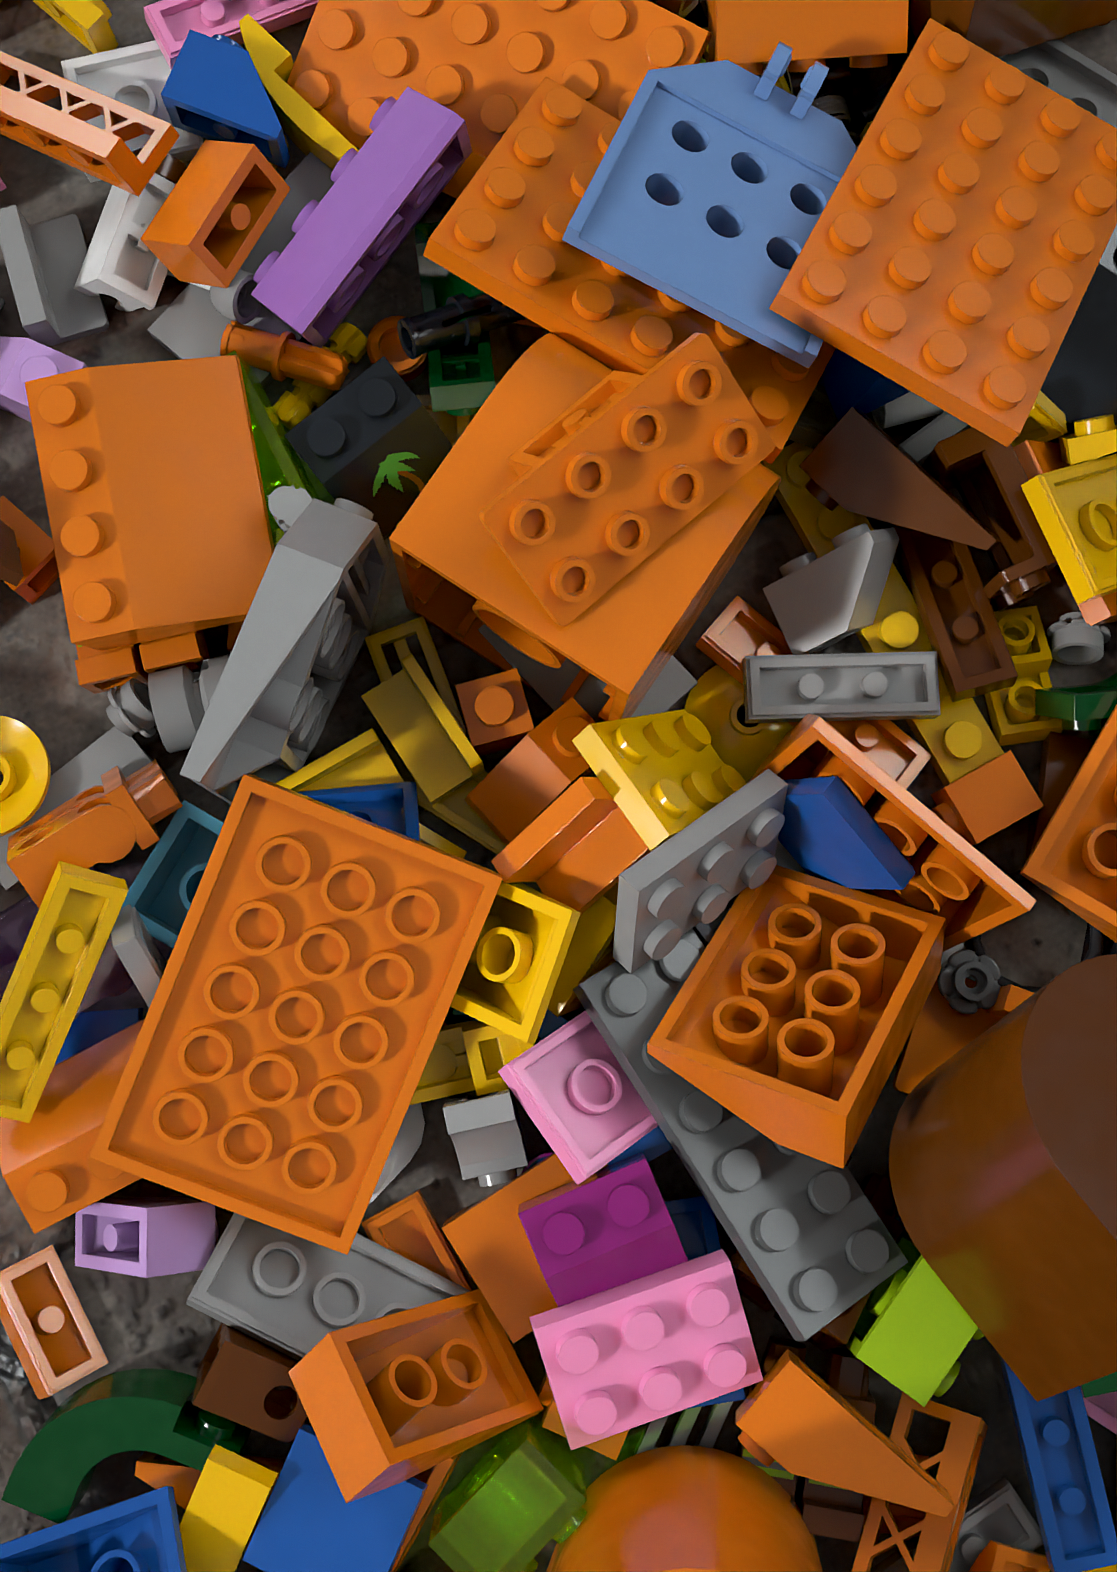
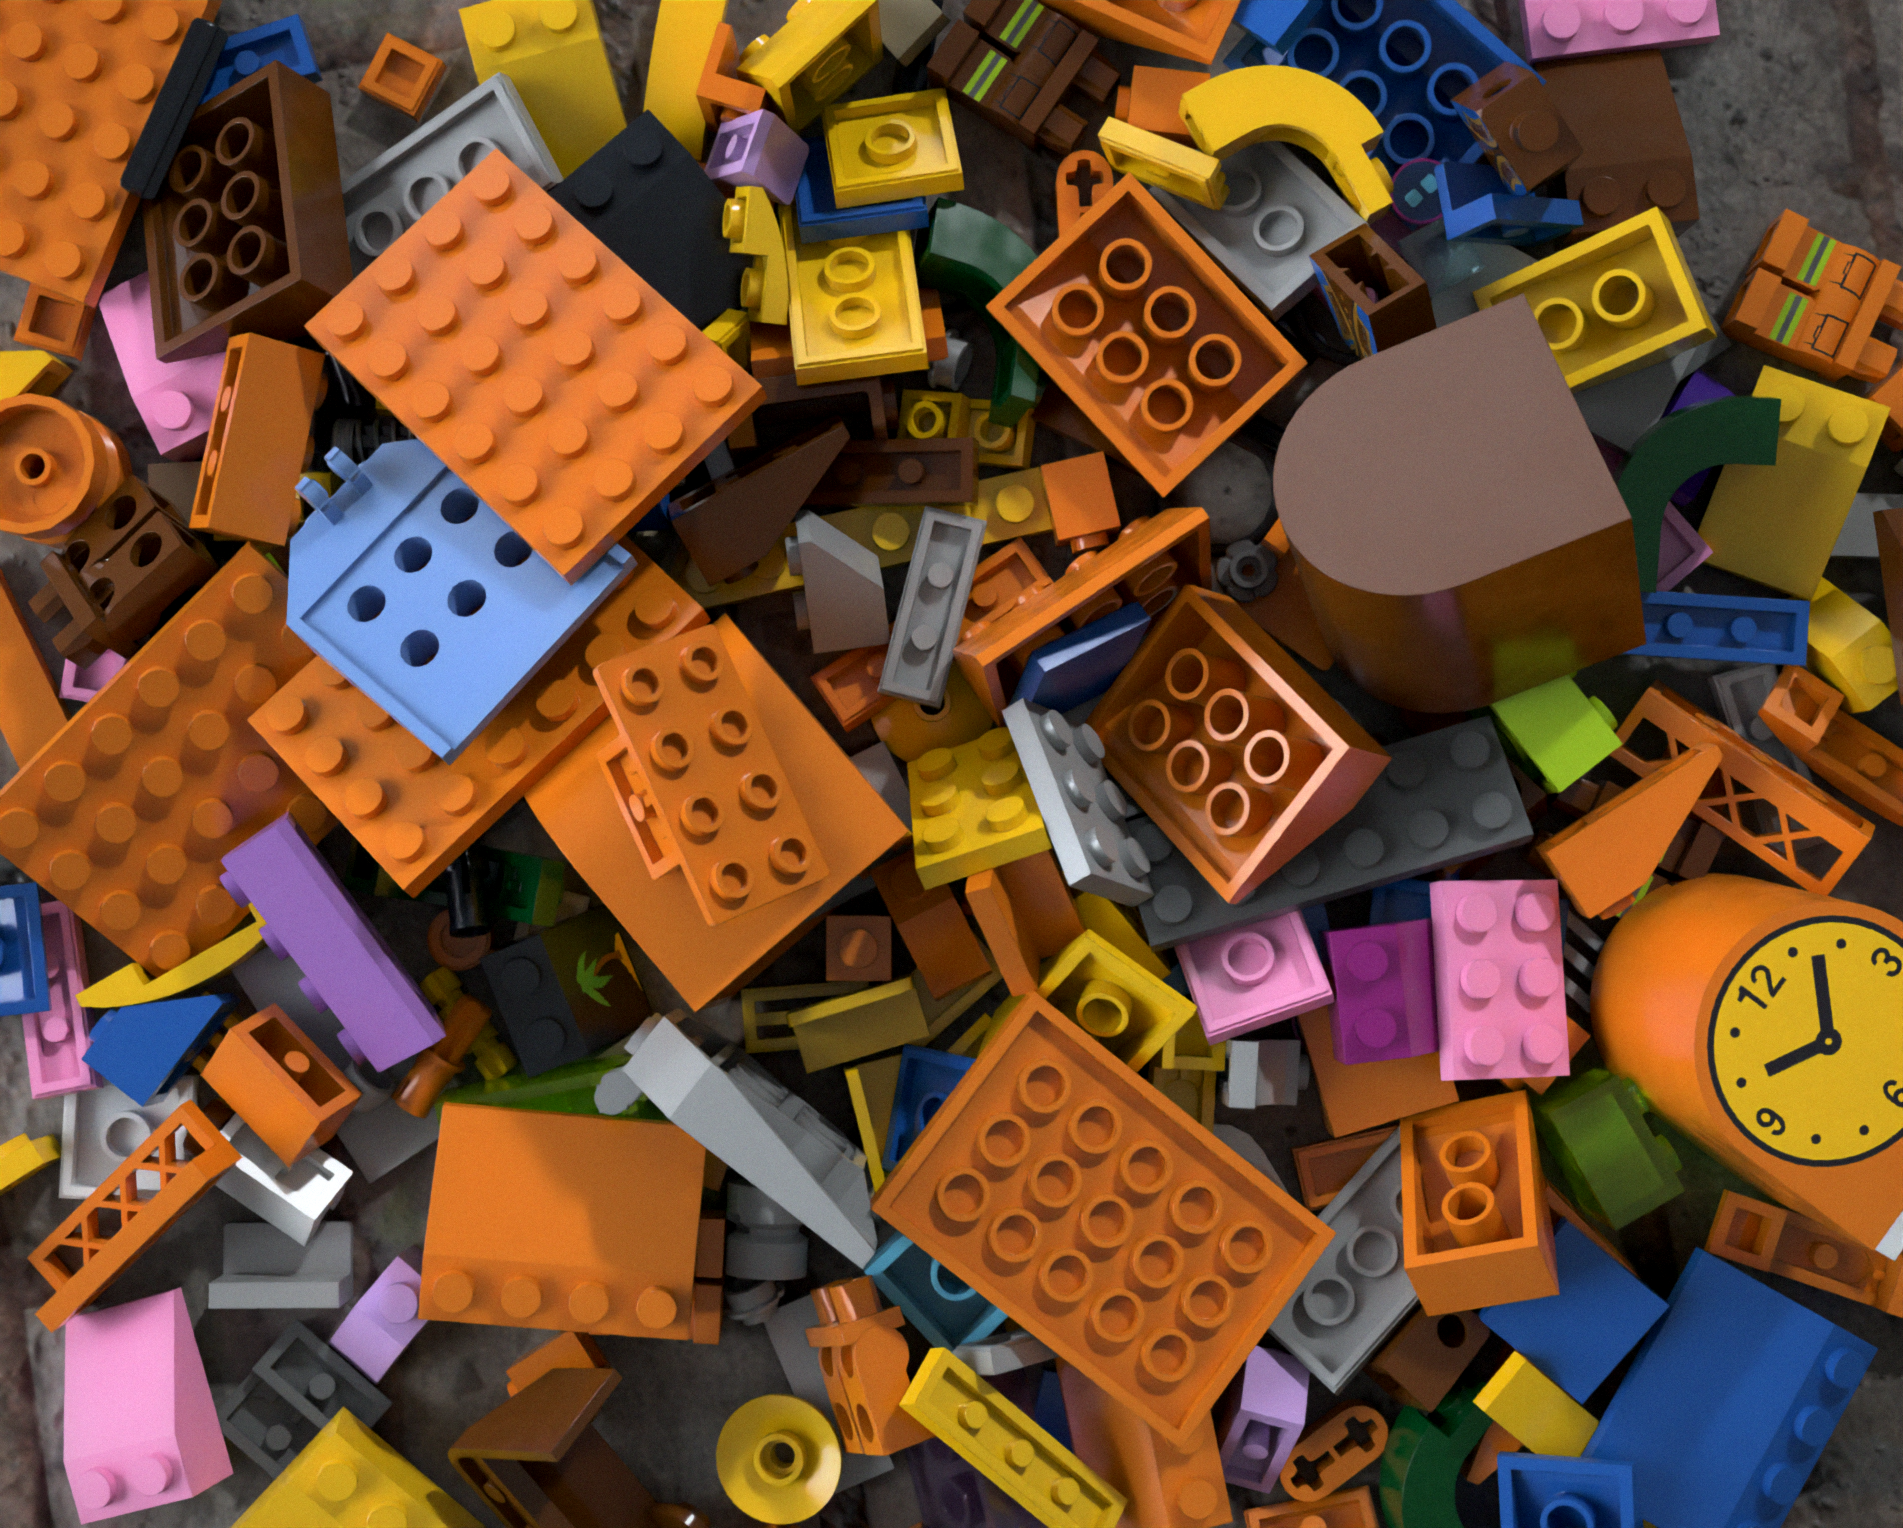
camera: 70 degrees left, 5 degrees up
none -> orange beam [1278,1399,1388,1502]

